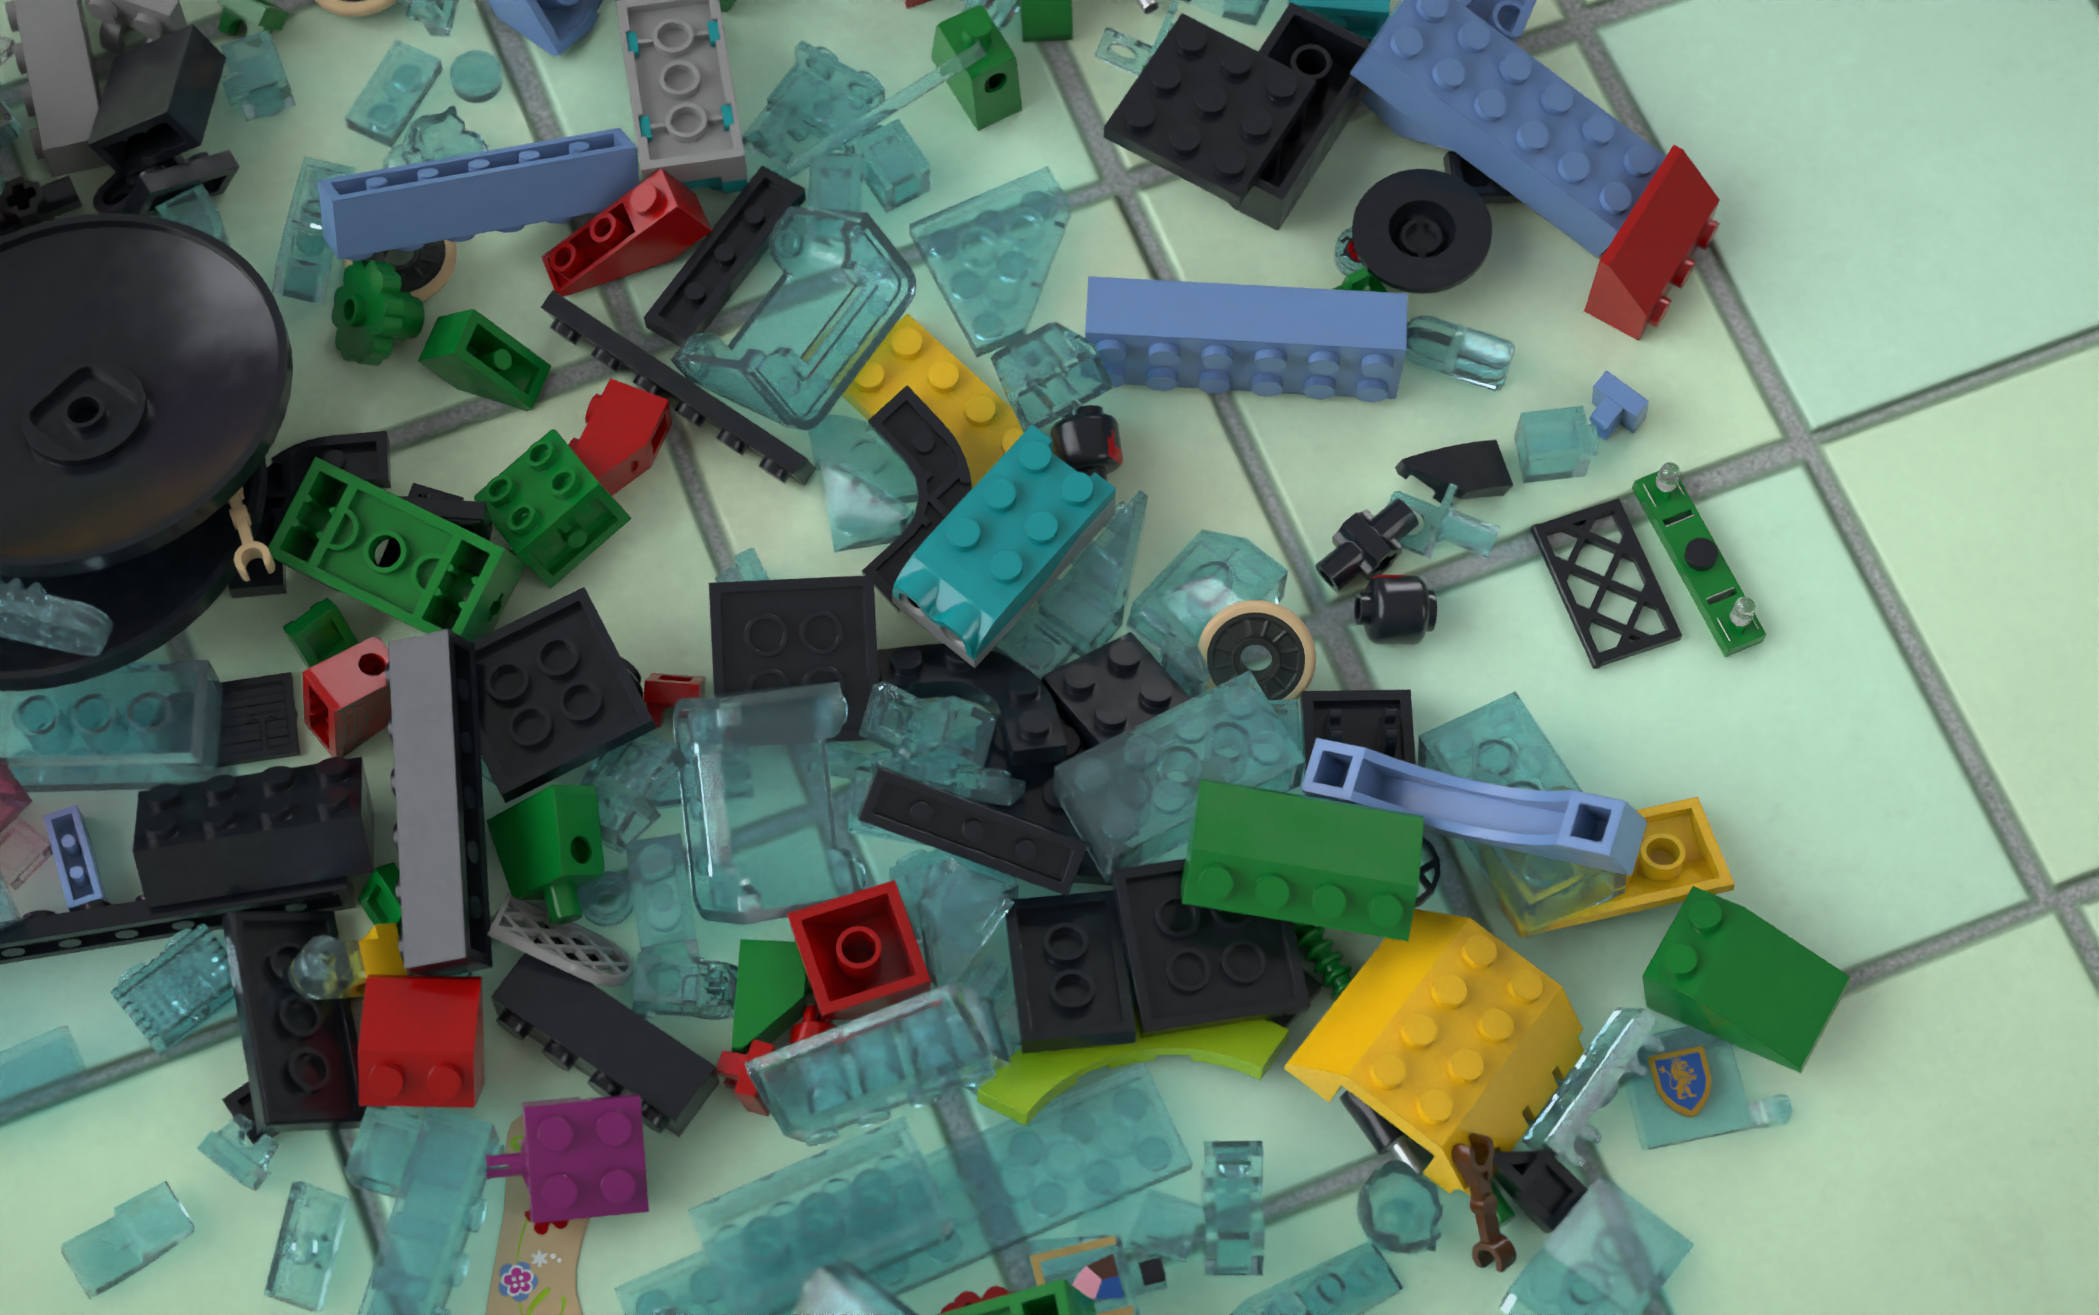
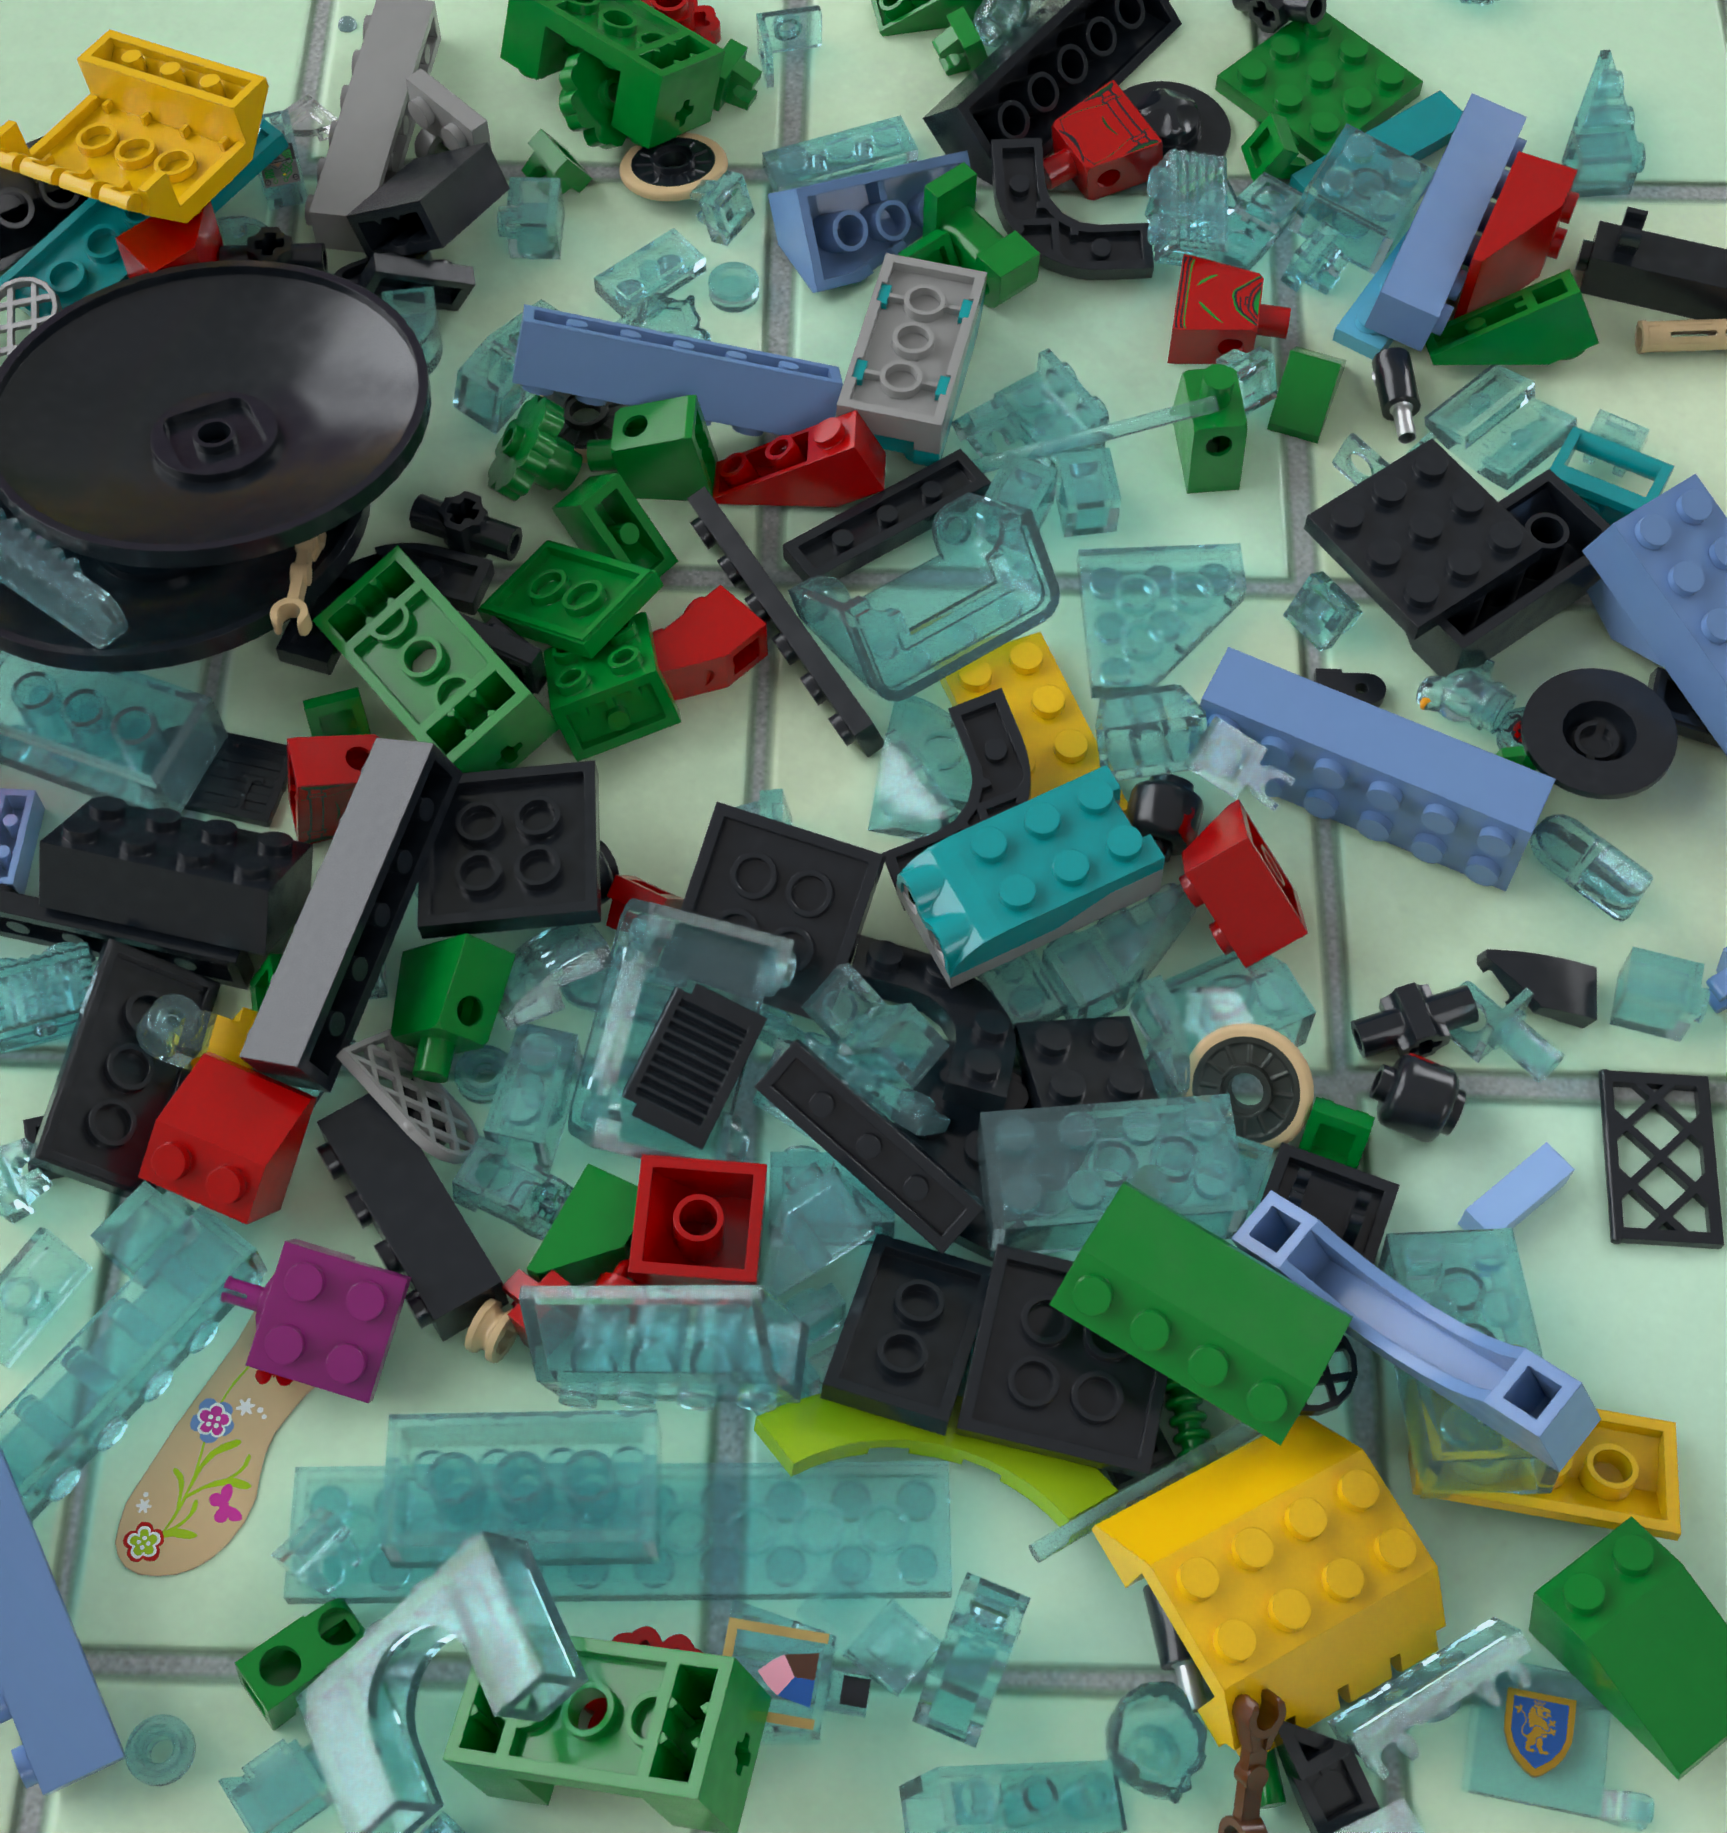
camera: 25 degrees right, 5 degrees down
none -> black axle [409,491,523,561]
none -> tan bush [464,1298,518,1363]
none -> green tile [477,540,664,659]
none -> green torso [586,395,718,501]
none -> black window [620,983,768,1150]
none -> clear light blue axle [1029,1422,1261,1563]
none -> red slope [1179,799,1308,968]
none -> clear light blue plate [1184,716,1296,811]
none -> clear light blue tile [1283,571,1363,651]
none -> green tile [1298,1097,1375,1169]
none -> black piece [1314,668,1386,707]
none -> clear light blue animal [1416,659,1516,734]
none -> light blue piece [1458,1142,1575,1252]

